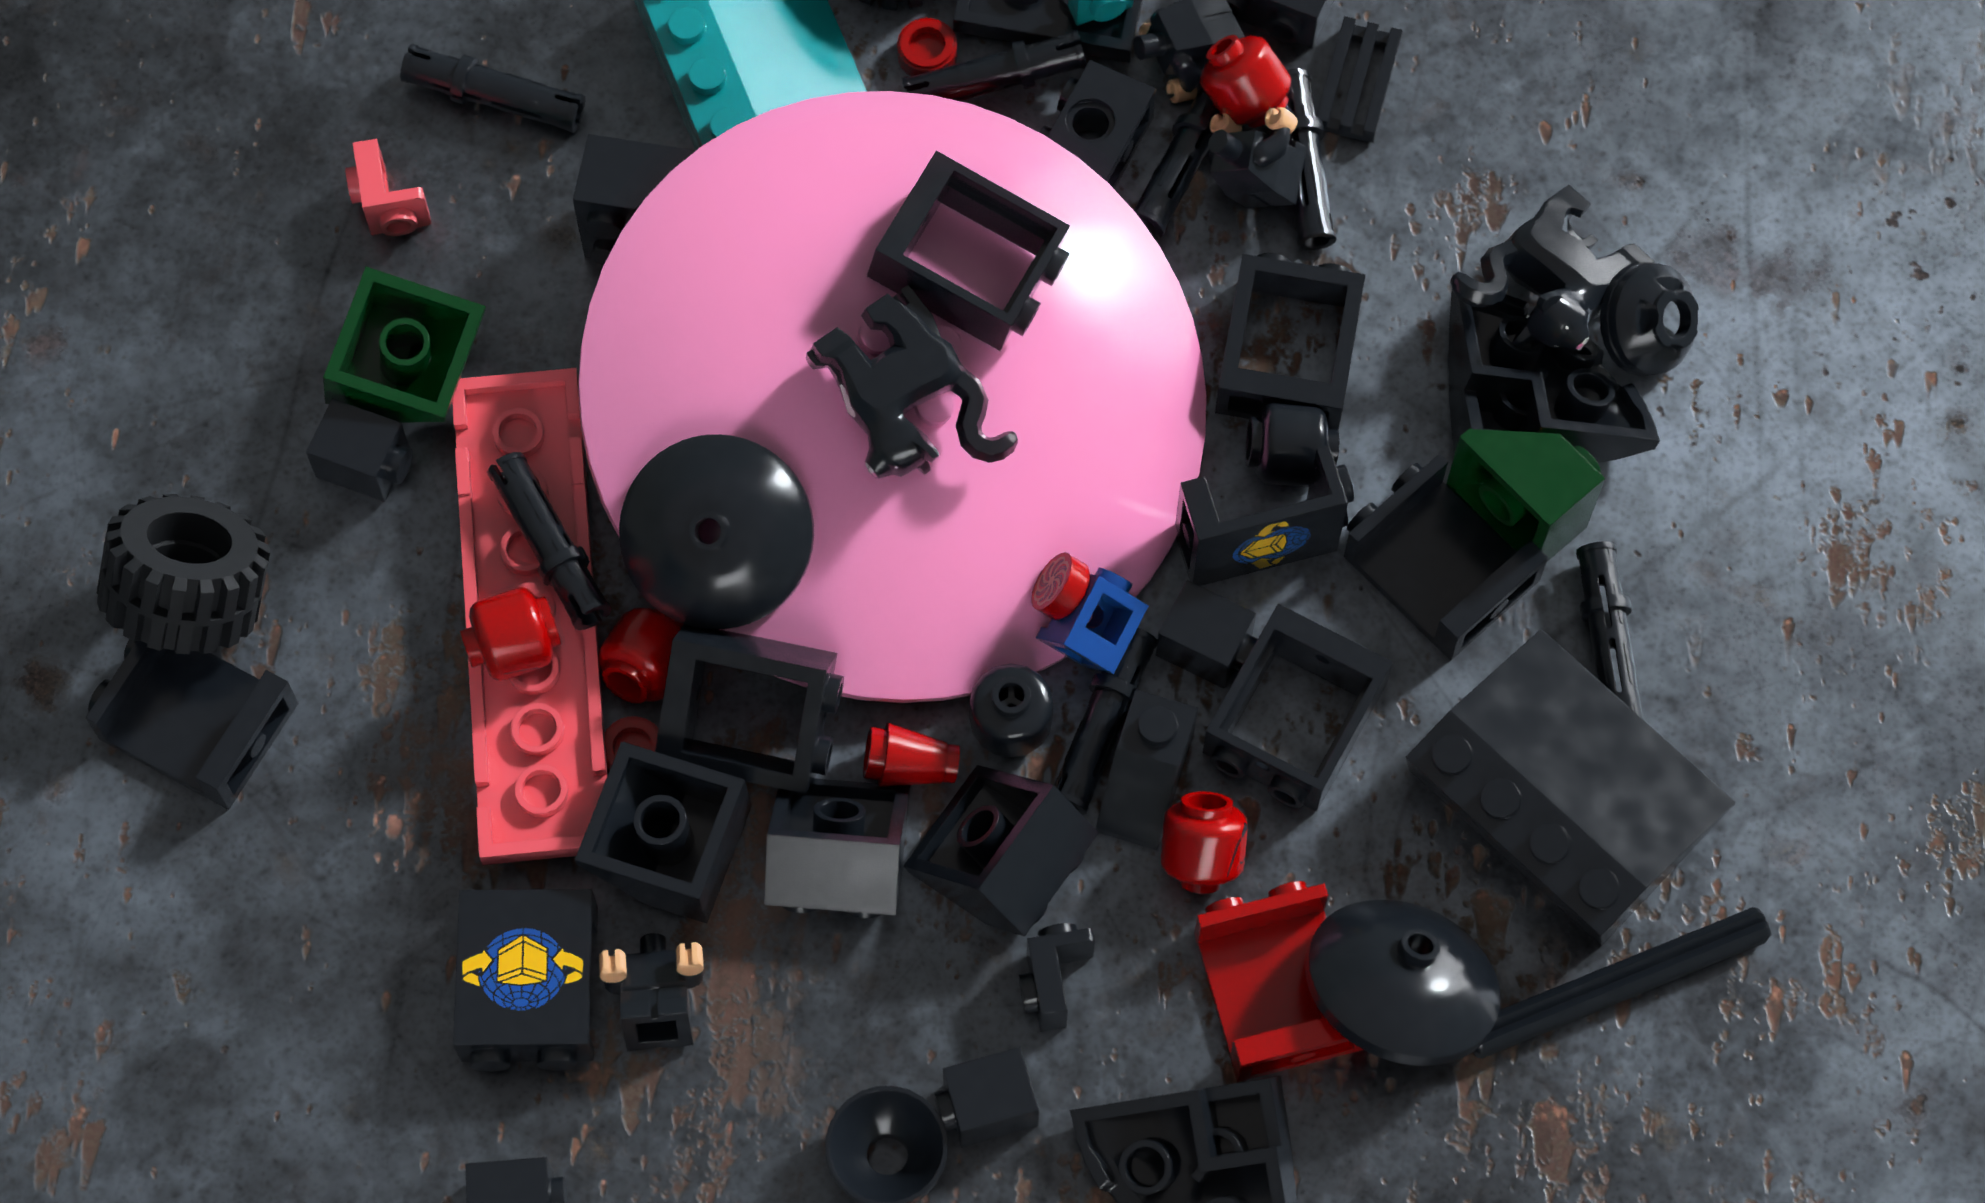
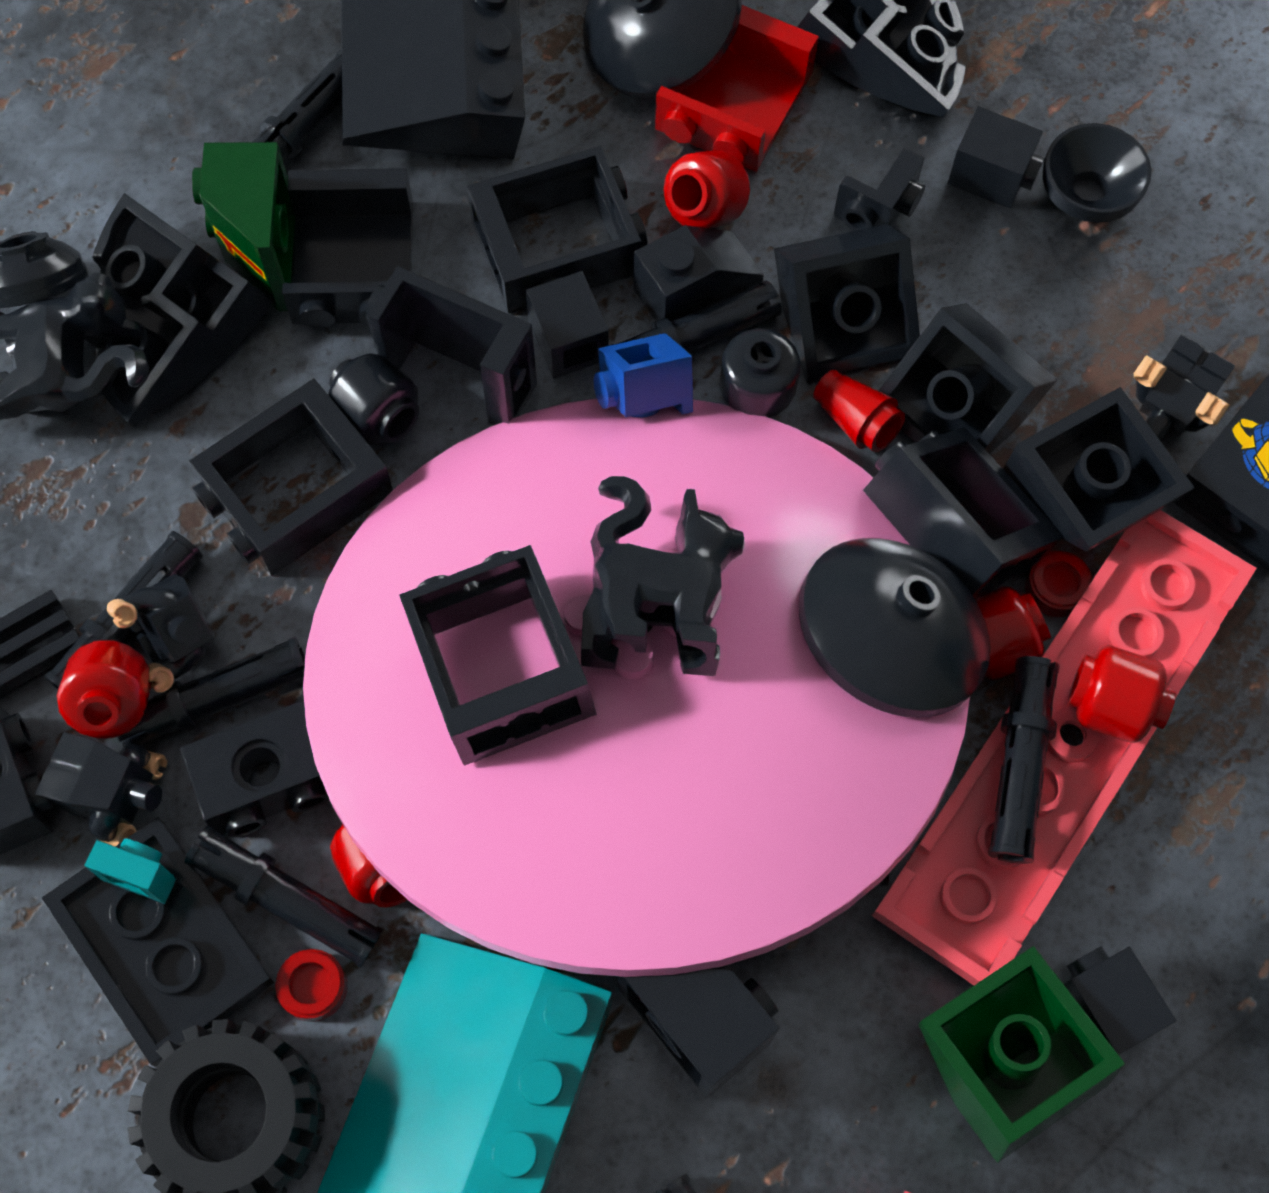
camera: 140 degrees left, 0 degrees up
red tile [1031,552,1090,620] -> none

